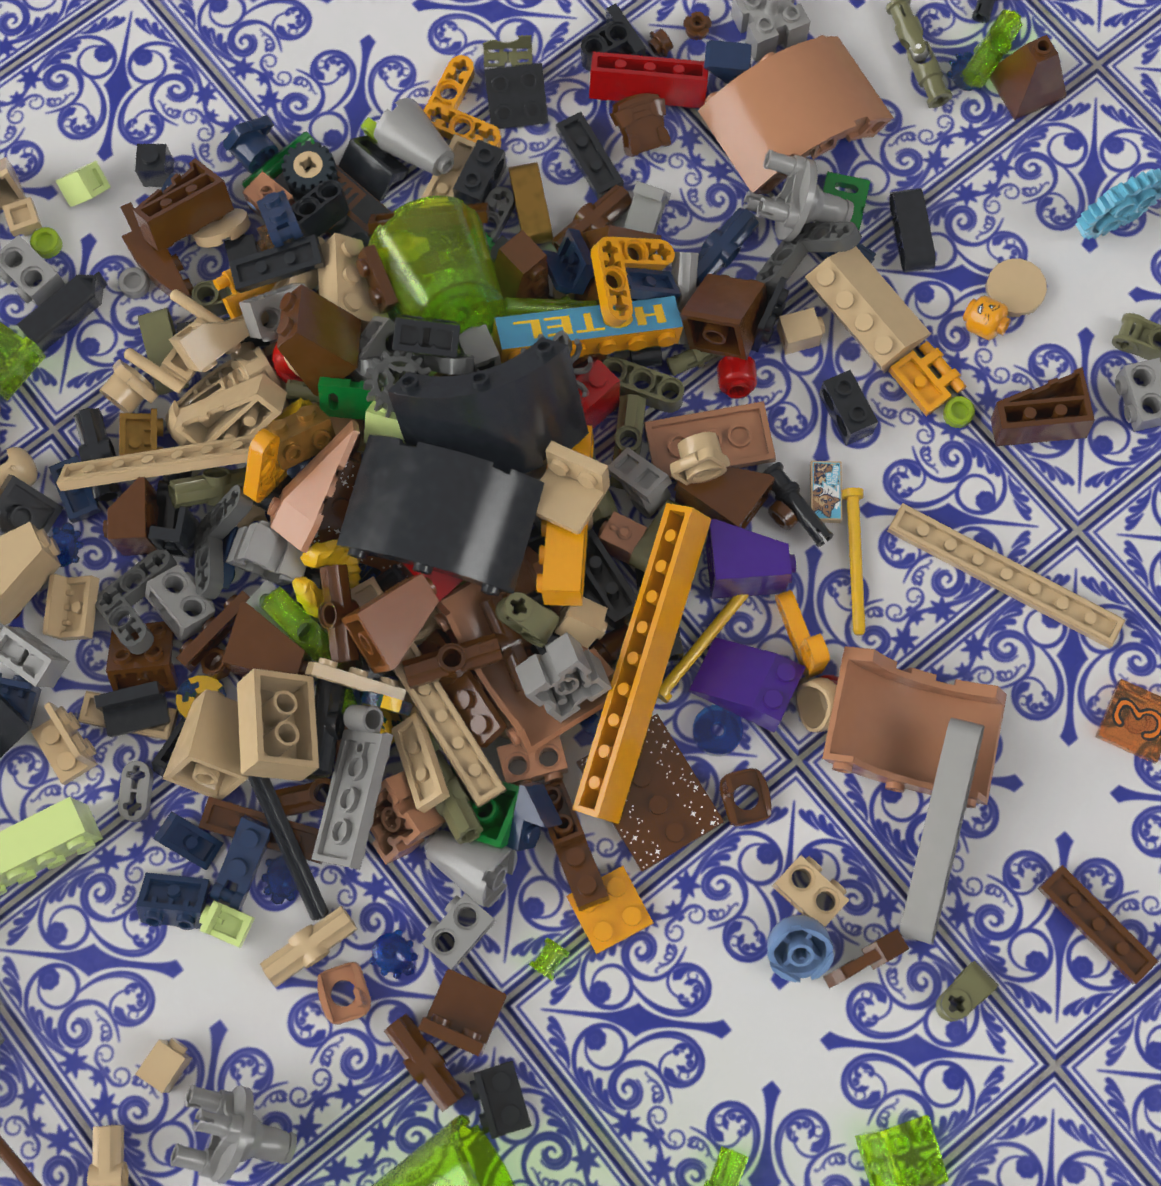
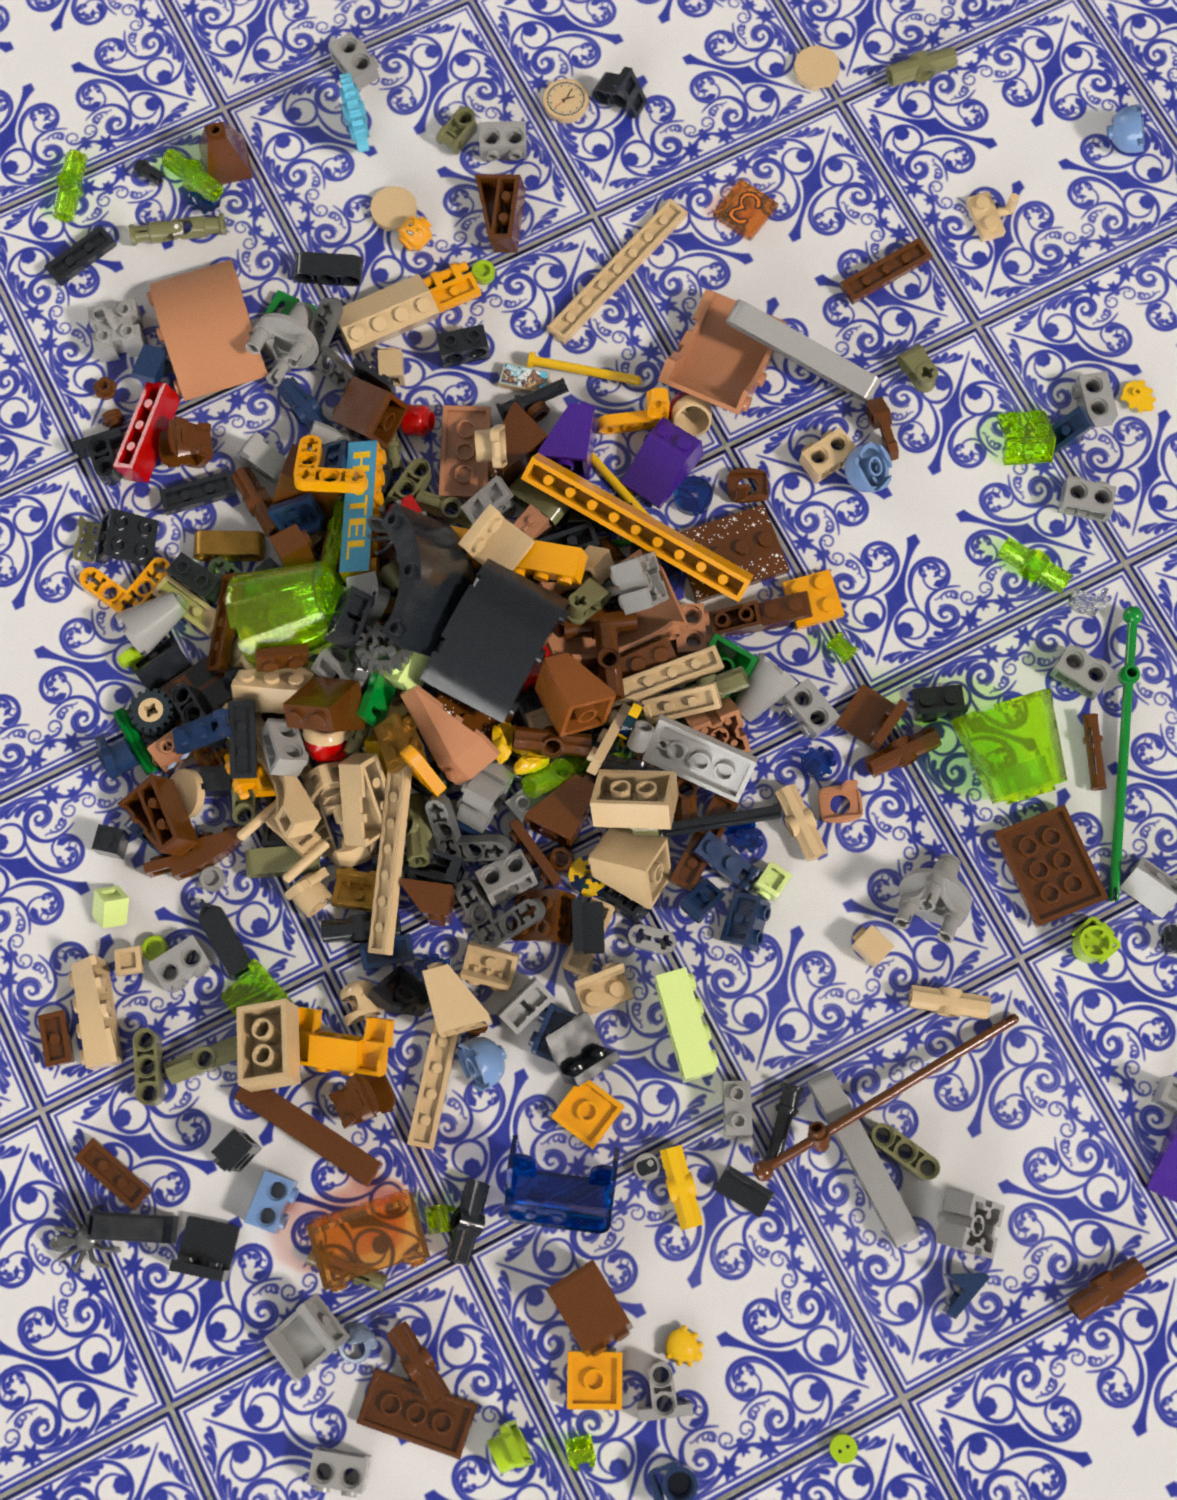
camera: 80 degrees left, 0 degrees up
dark blue slope [507,782,562,851] -> none

